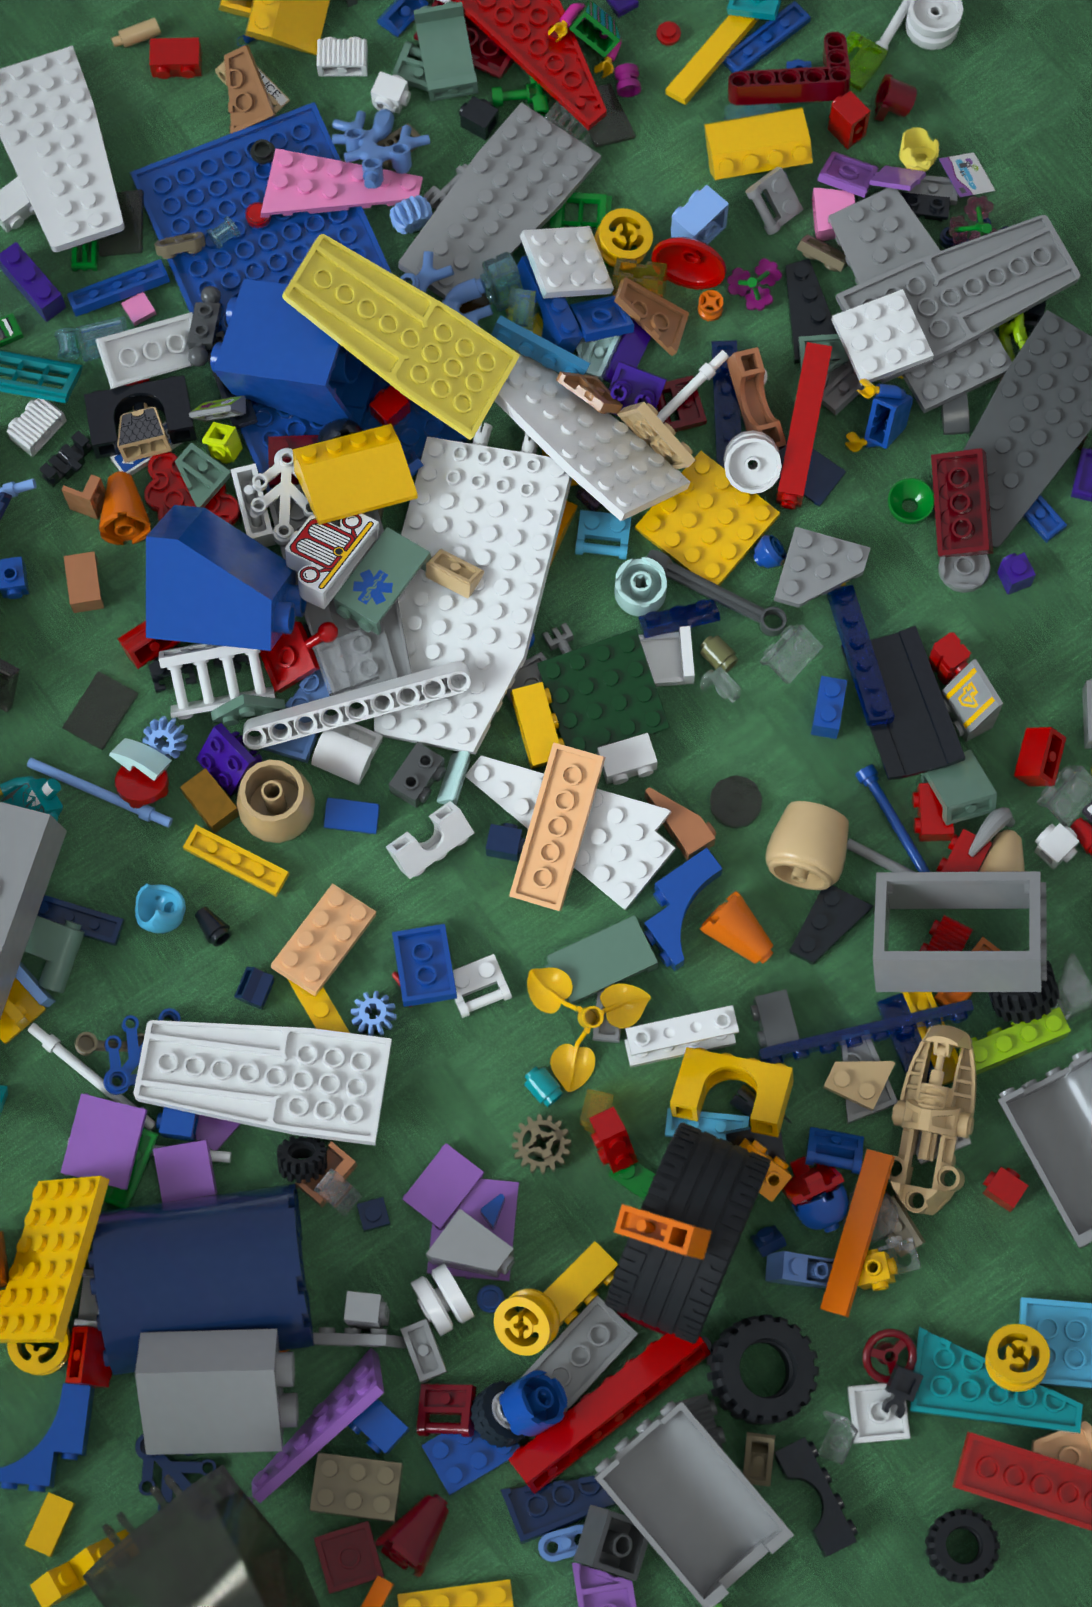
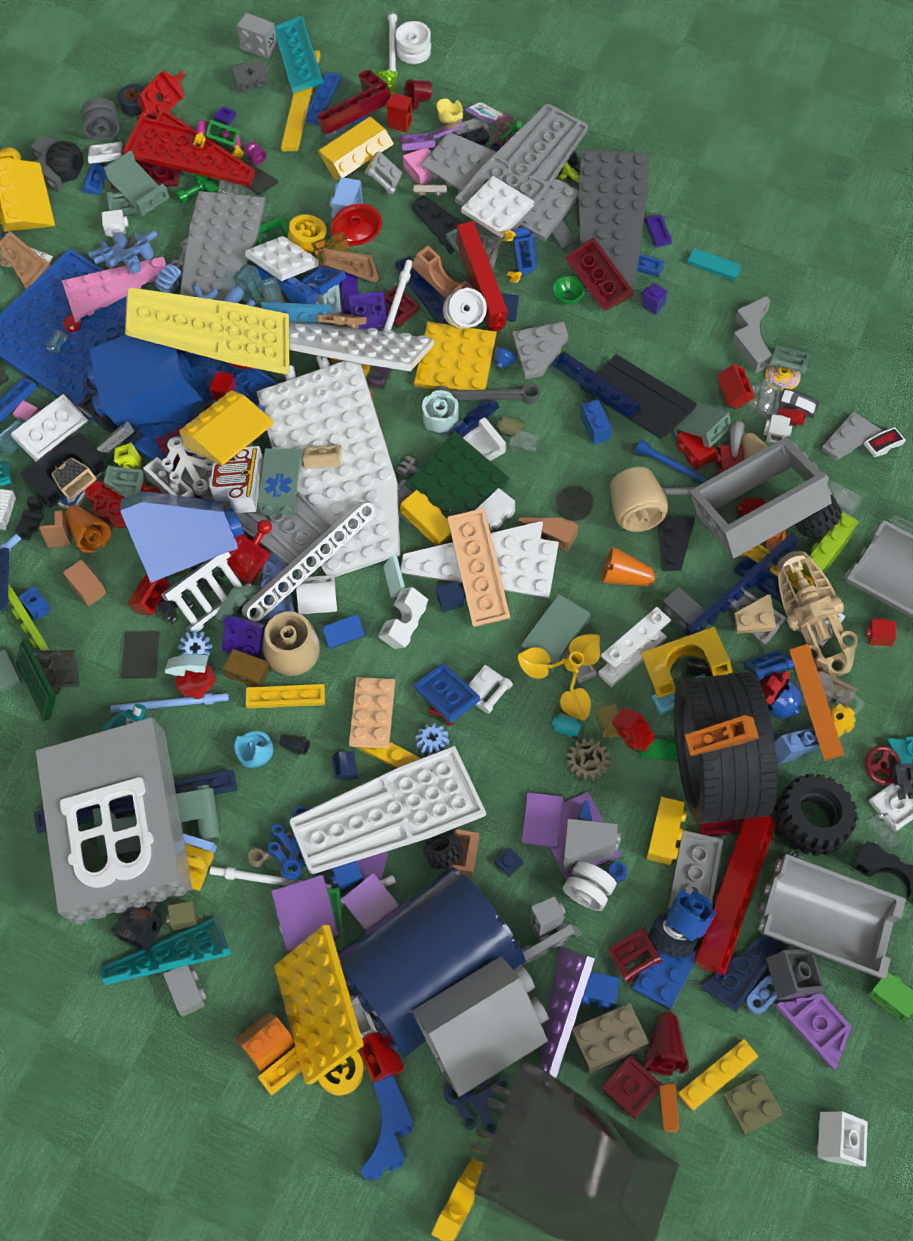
camera: 30 degrees left, 10 degrees down
yellow tile [24,1492,75,1557] -> none
dark tan plate [154,232,206,259] -> none
dark grey plate [187,286,222,367] -> none
pearl dark grey plate [250,139,275,164] -> none
clear tile [313,629,380,696] -> none
clear slope [314,1168,362,1218] -> none
white brick [317,37,368,76] -> none
dark grey brick [388,742,446,808] -> none
light grey panel [401,1319,447,1384] -> none
black brick [459,96,499,140] -> none
yellow wheel [494,1288,560,1356] -> none
medium azure plate [575,510,631,560] -> none
tan plate [617,402,695,469] -> none
blue arch [643,848,723,971] -> none
red plate [656,21,681,46] -> none
orange wheel [698,290,724,321] -> none
magenta plant [727,258,782,311] -> none
dark tan slope [743,1432,775,1487] -> none
clear bracket [760,625,823,684] -> none
red brick [929,632,971,685] -> none
light grey tile [938,554,991,593] -> none
light grey slope [941,659,1003,742] -> none

